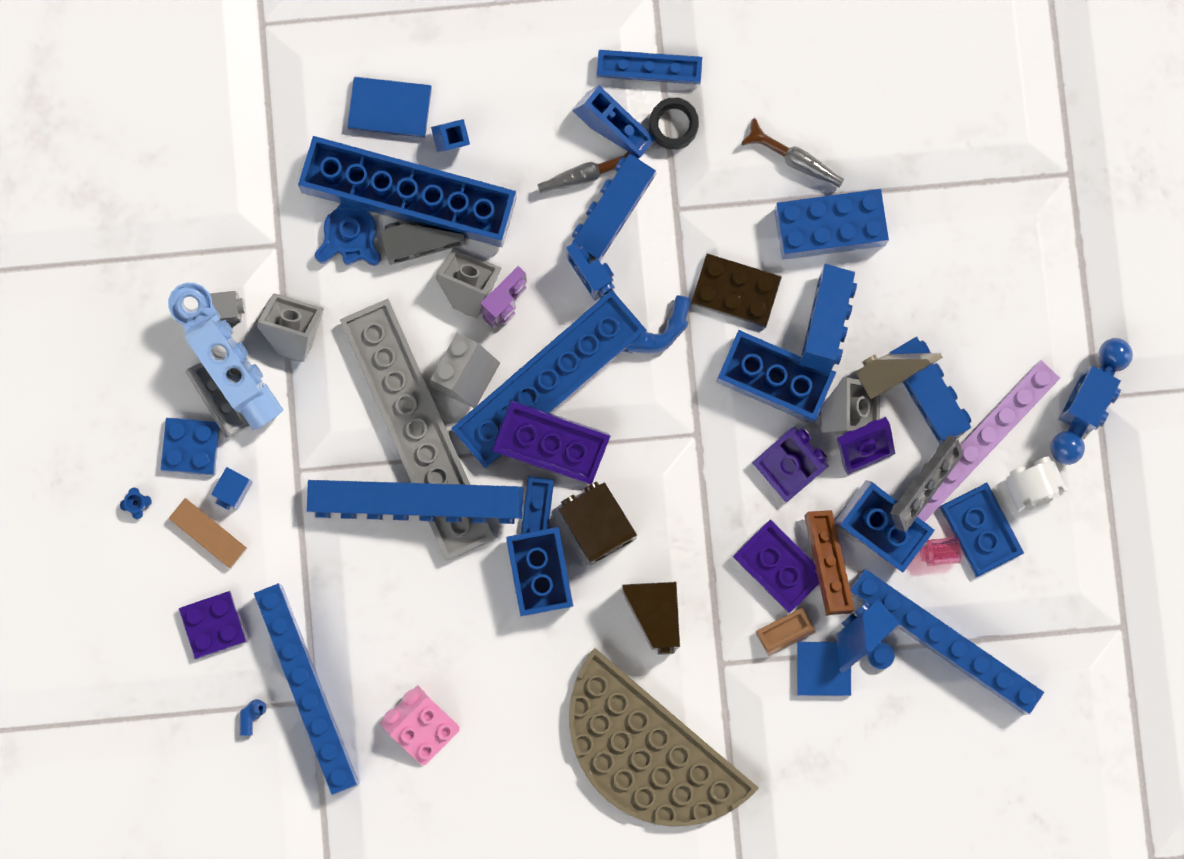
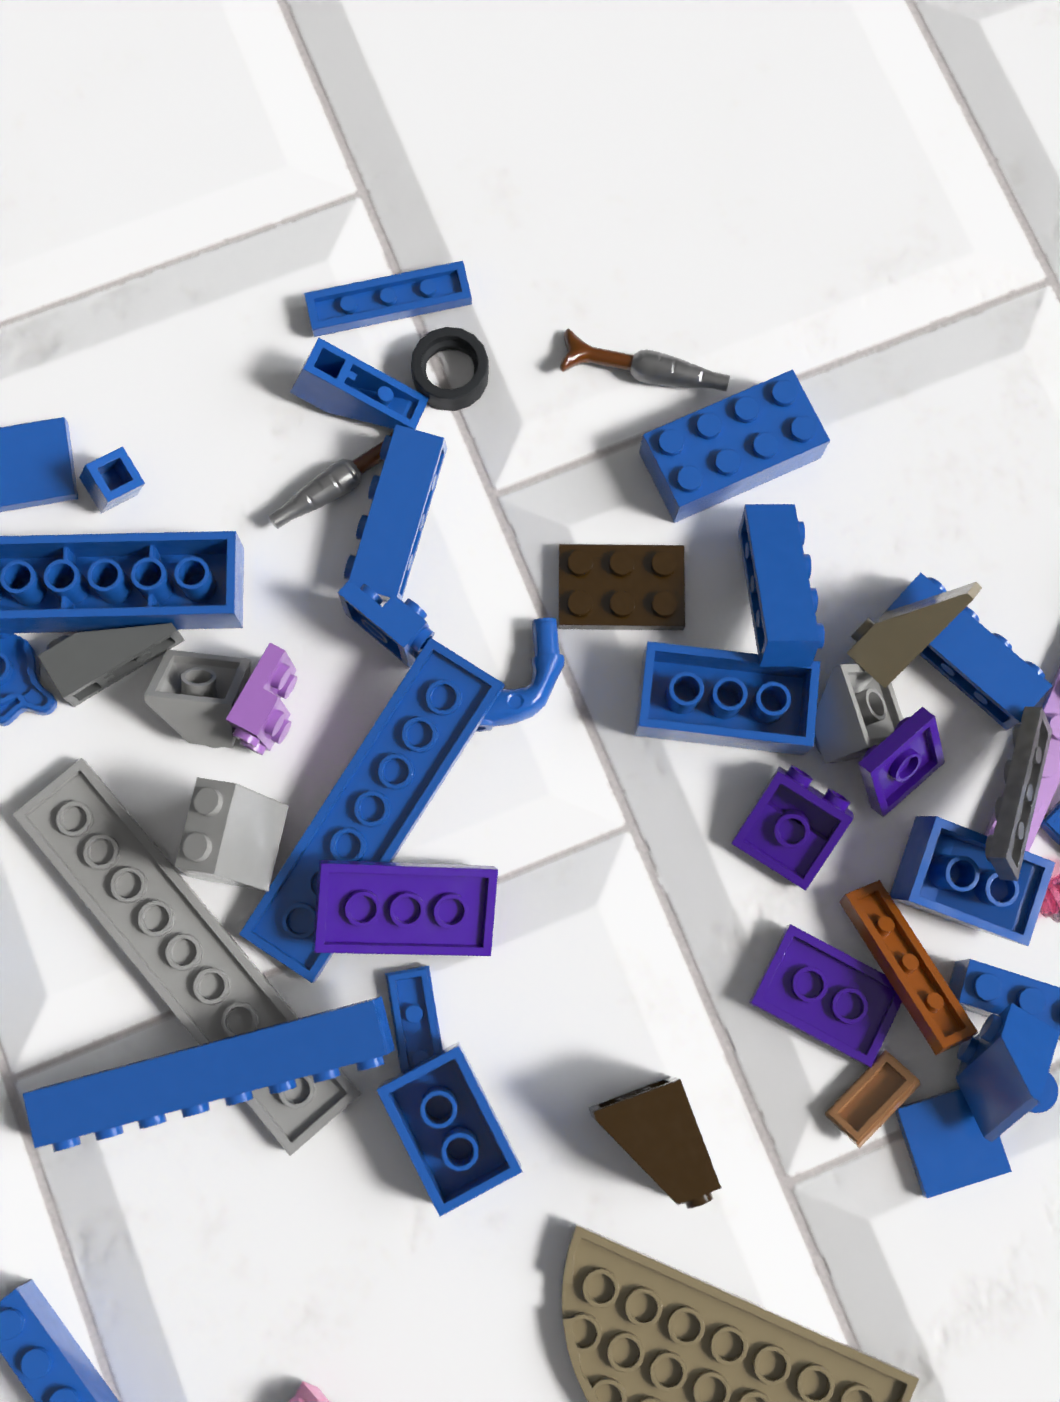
camera: 20 degrees left, 5 degrees down
dark brown slope [558,481,637,566] -> none

